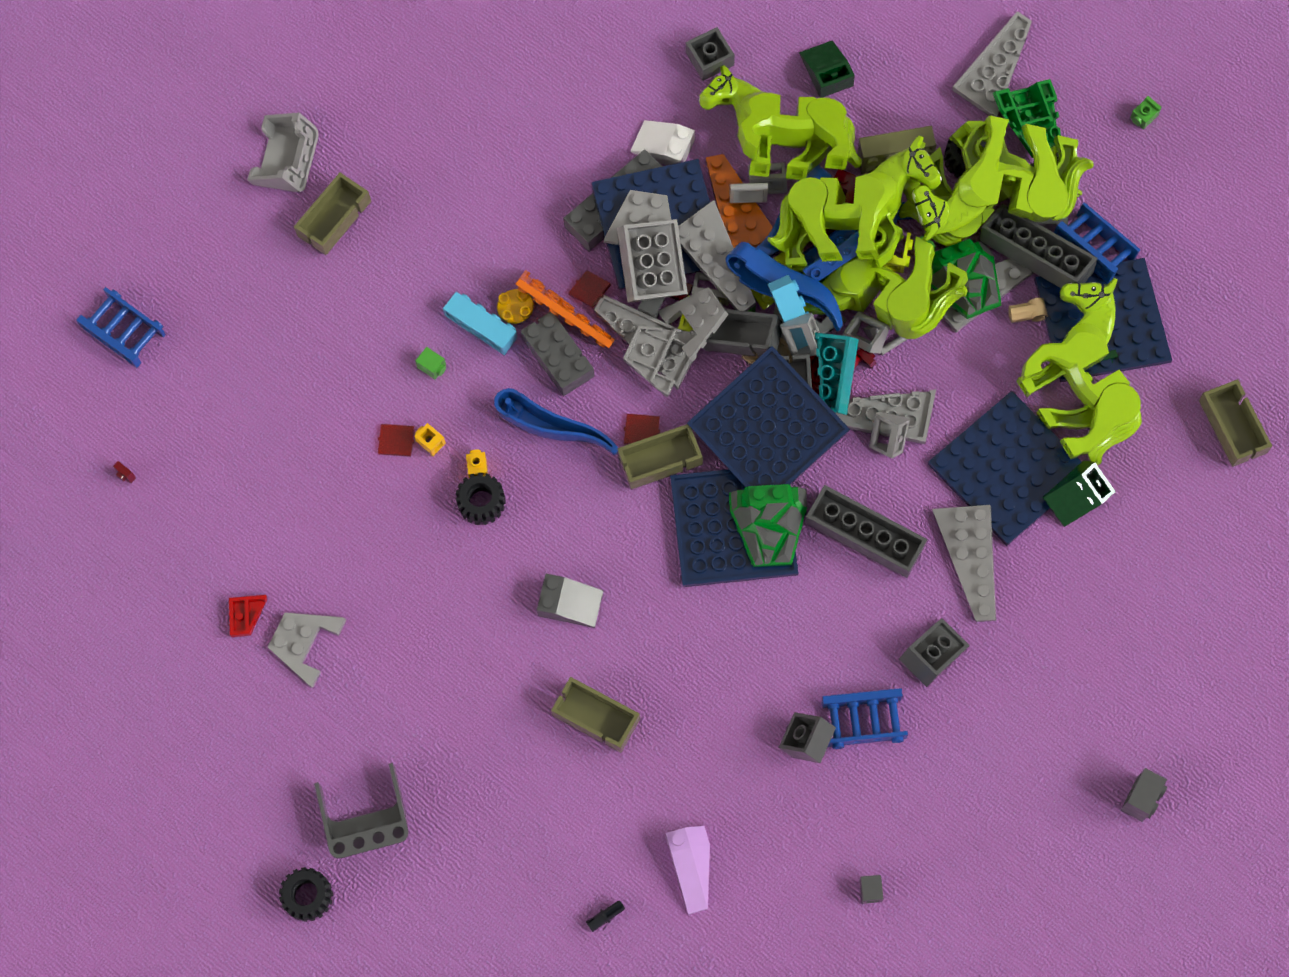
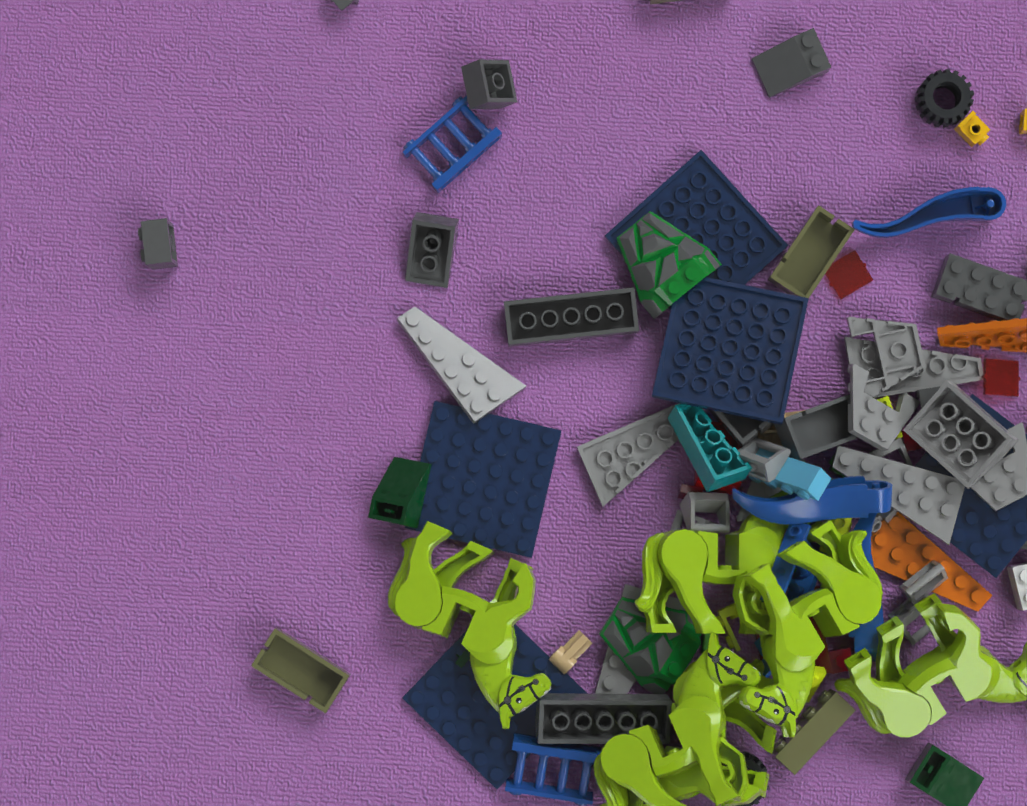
camera: 140 degrees right, 15 degrees up
light grey tile [869,412,910,458] -> none

